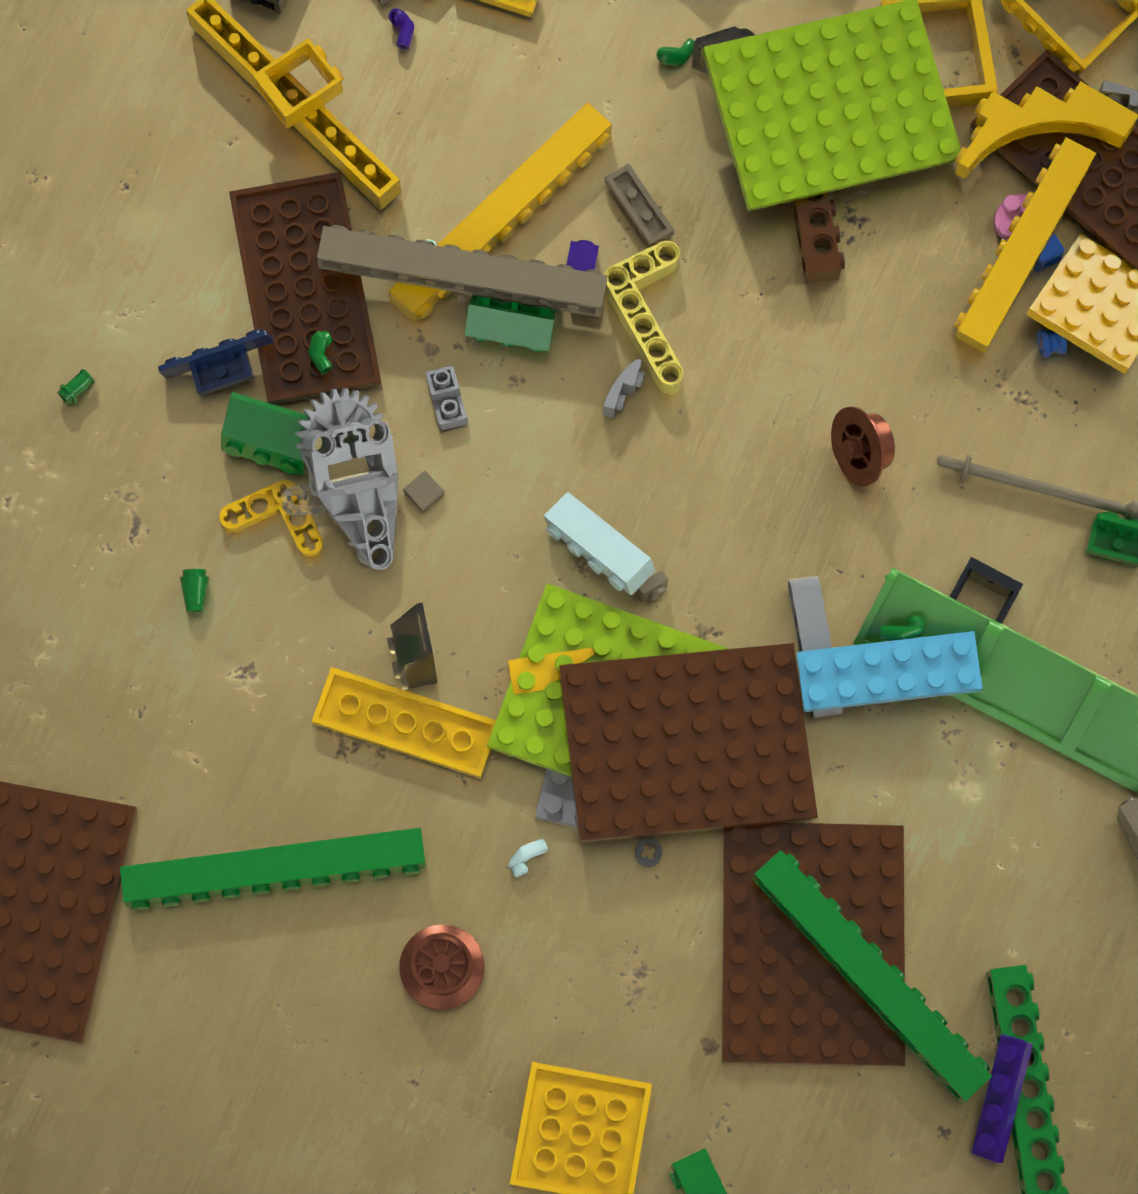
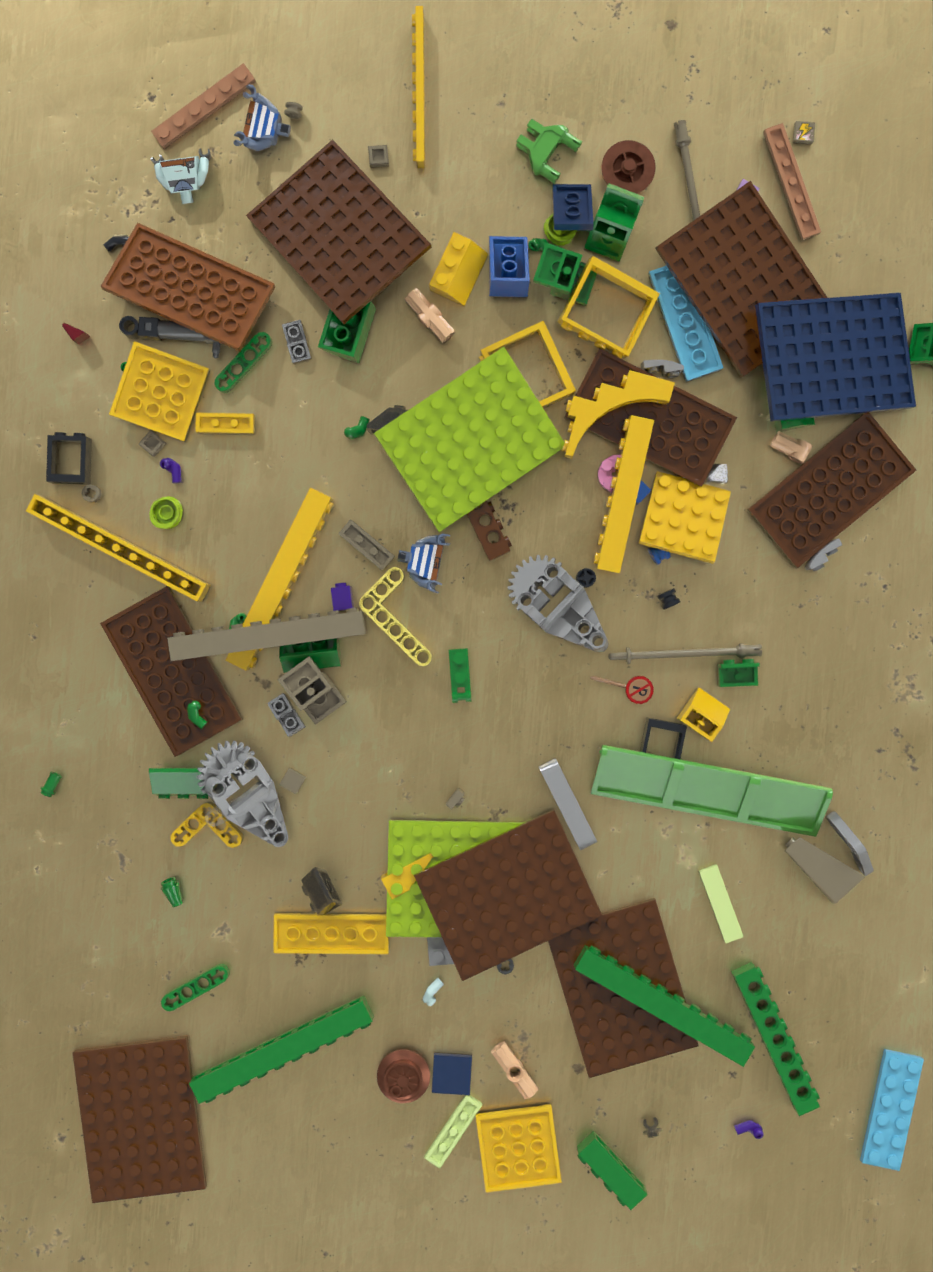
camera: 15 degrees left, 15 degrees up
dark blue bracket [158,329,274,396] -> none
yellow window [253,38,344,129] -> none
light aqua brick [544,492,655,595] -> none
light grey slope [603,359,645,419] -> none
medium azure plate [797,631,983,712] -> none
copper wheel [831,406,895,486] -> none
green arm [880,617,924,641] -> none
dark purple plate [971,1034,1033,1163] -> none
none -> dark tan bush [82,485,101,503]
none -> lime piece [149,496,183,529]
none -> green beam [161,964,230,1011]
none -> dark tan bracket [278,656,347,725]
none -> torso [397,533,450,594]
none -> yellowish green tile [424,1095,482,1169]
none -> dark blue tile [432,1053,472,1095]
none -> green plate [449,648,472,703]
none -> light nougat piece [491,1041,538,1099]
none -> light grey connector [508,555,609,652]
none -> black wheel [576,568,596,588]
none -> piece [591,676,654,704]
none -> clear smoke plate [643,1117,662,1138]
none -> black wheel [657,588,681,610]
none -> yellow slope [677,687,730,742]
none -> yellowish green tile [699,864,744,943]

